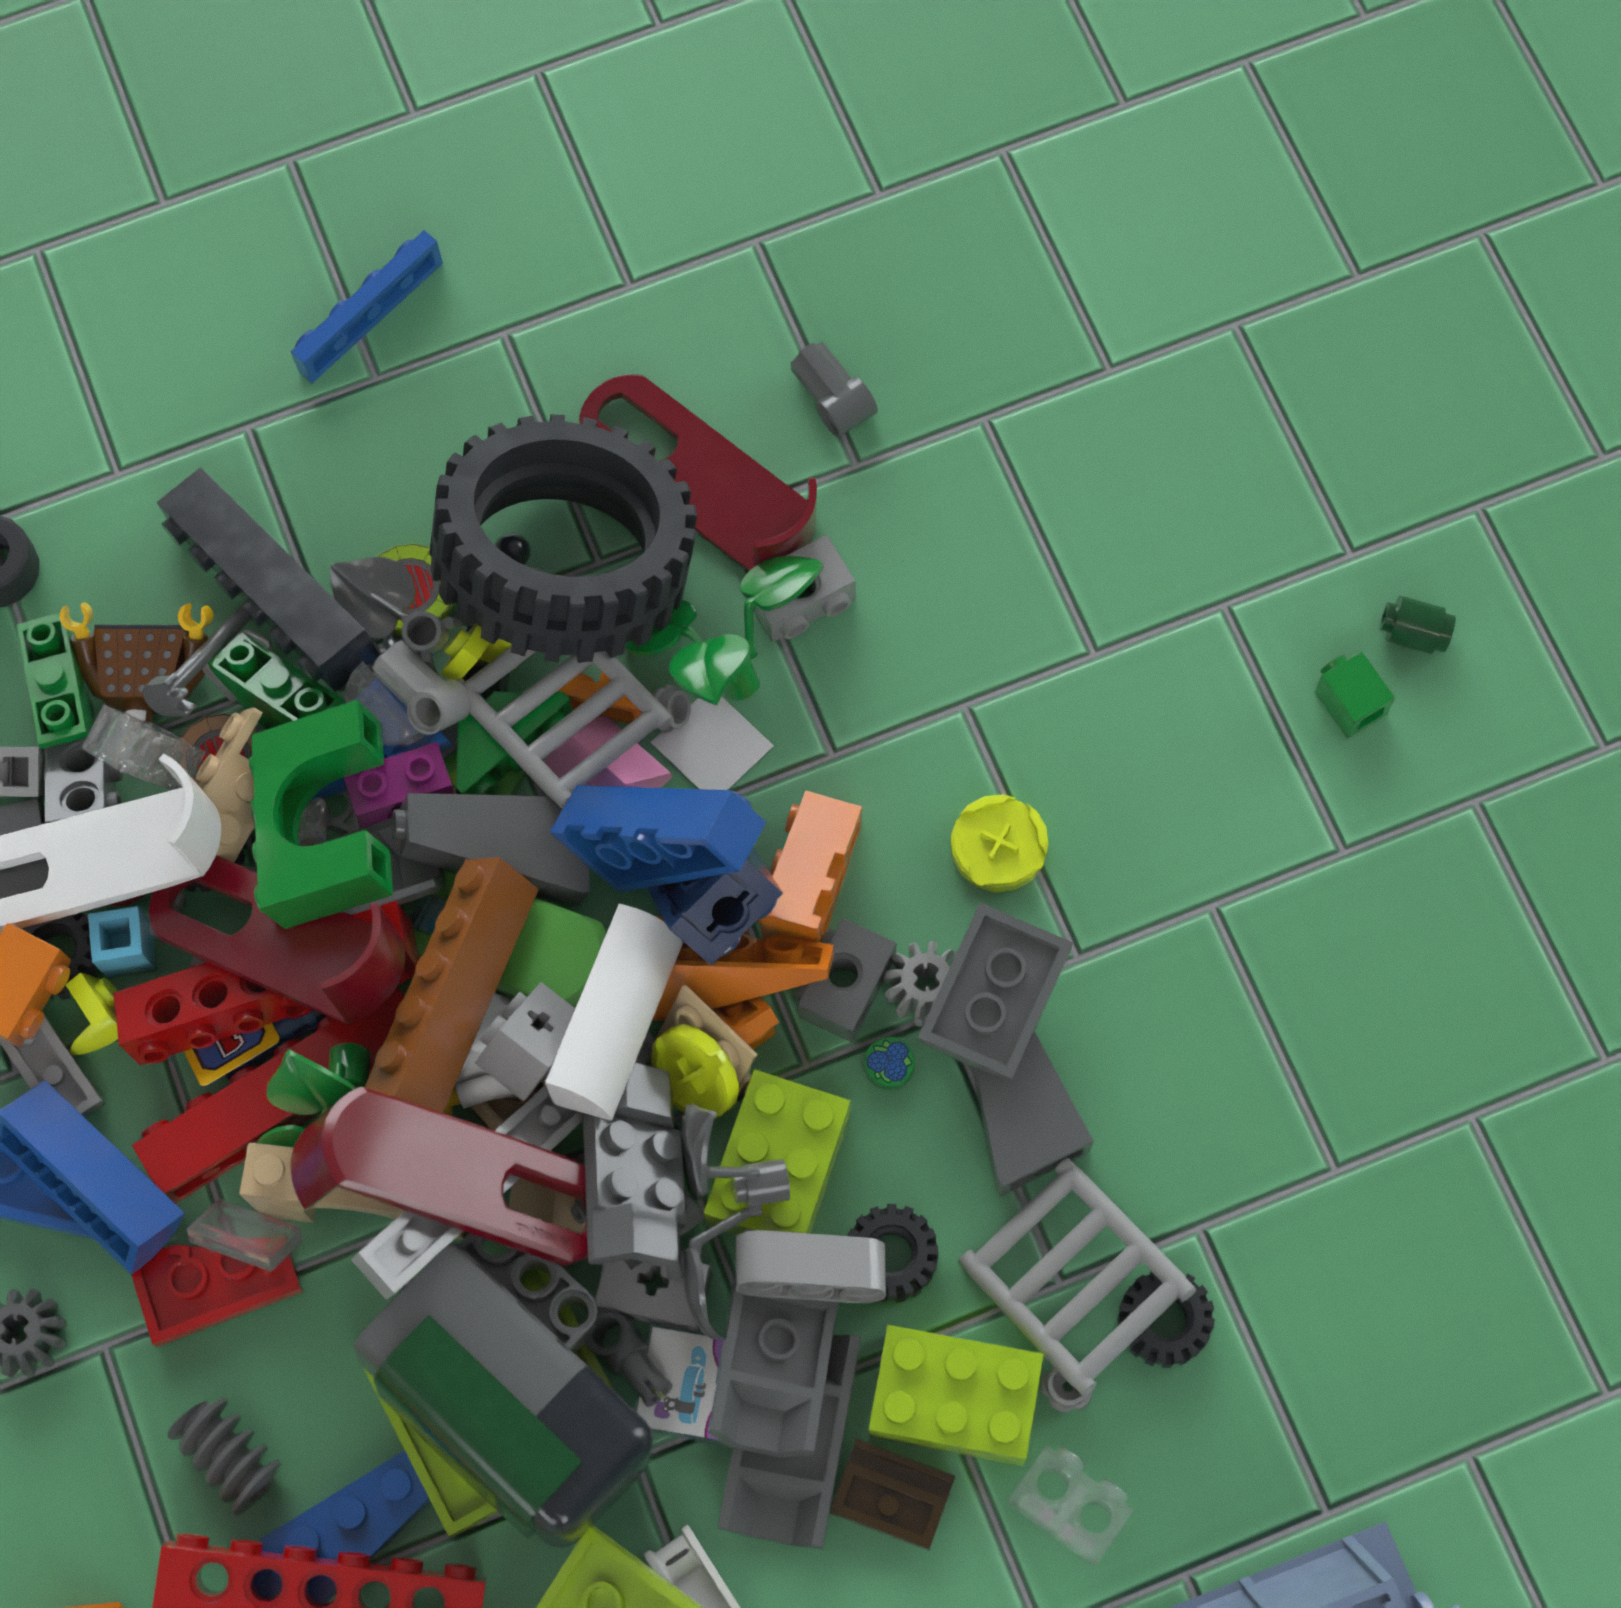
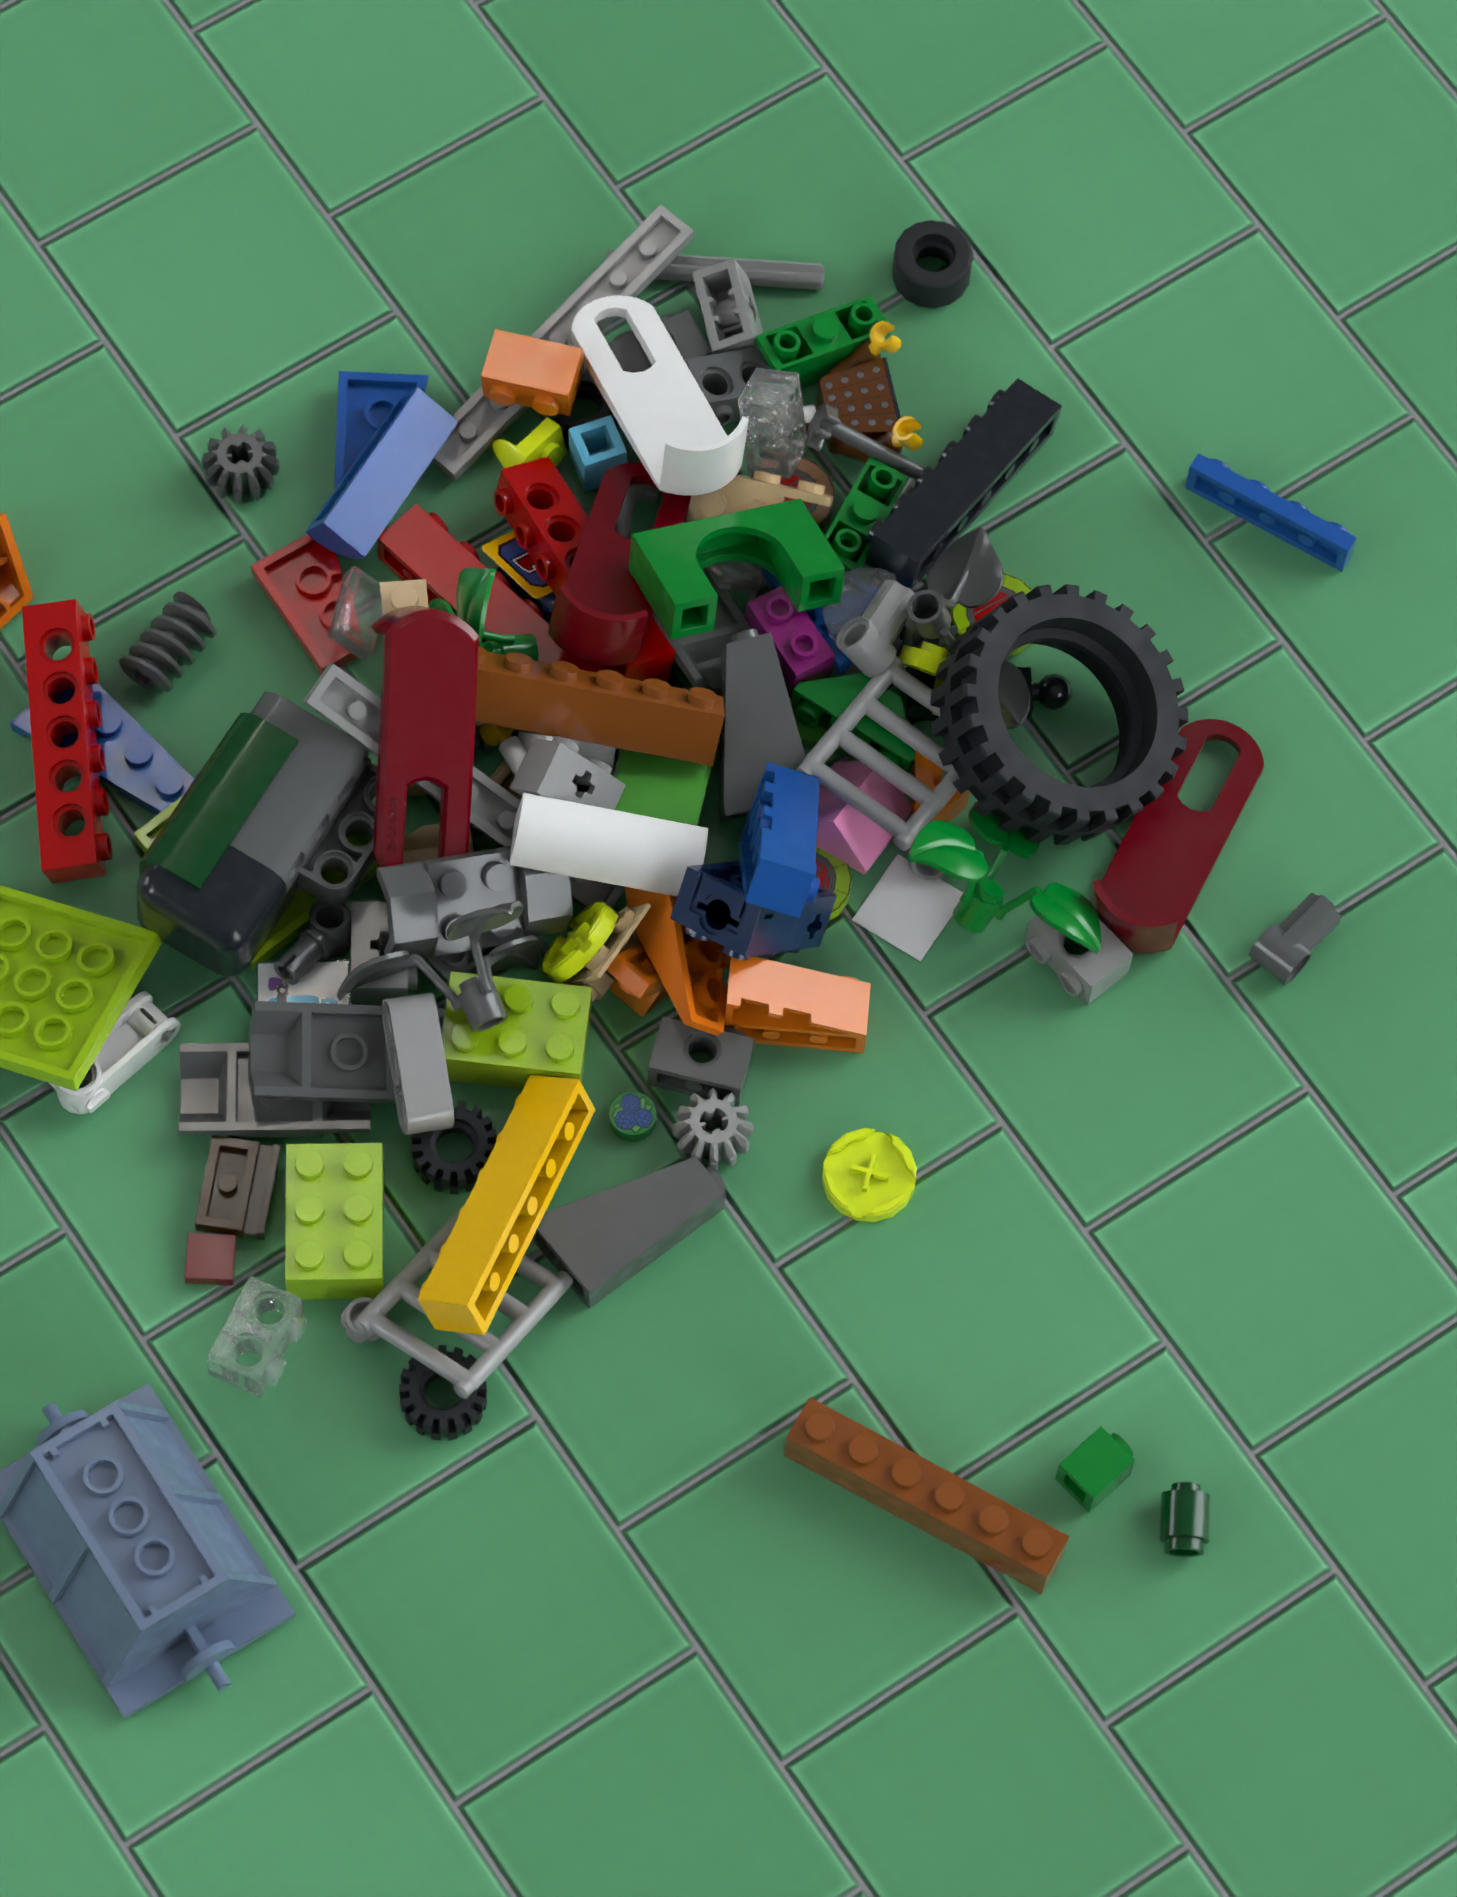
camera: 70 degrees right, 5 degrees down
dark grey plate [918,903,1073,1083] -> none
none -> dark red tile [184,1233,237,1286]
none -> yellow brick [417,1075,596,1336]
none -> dark orange brick [784,1397,1069,1594]

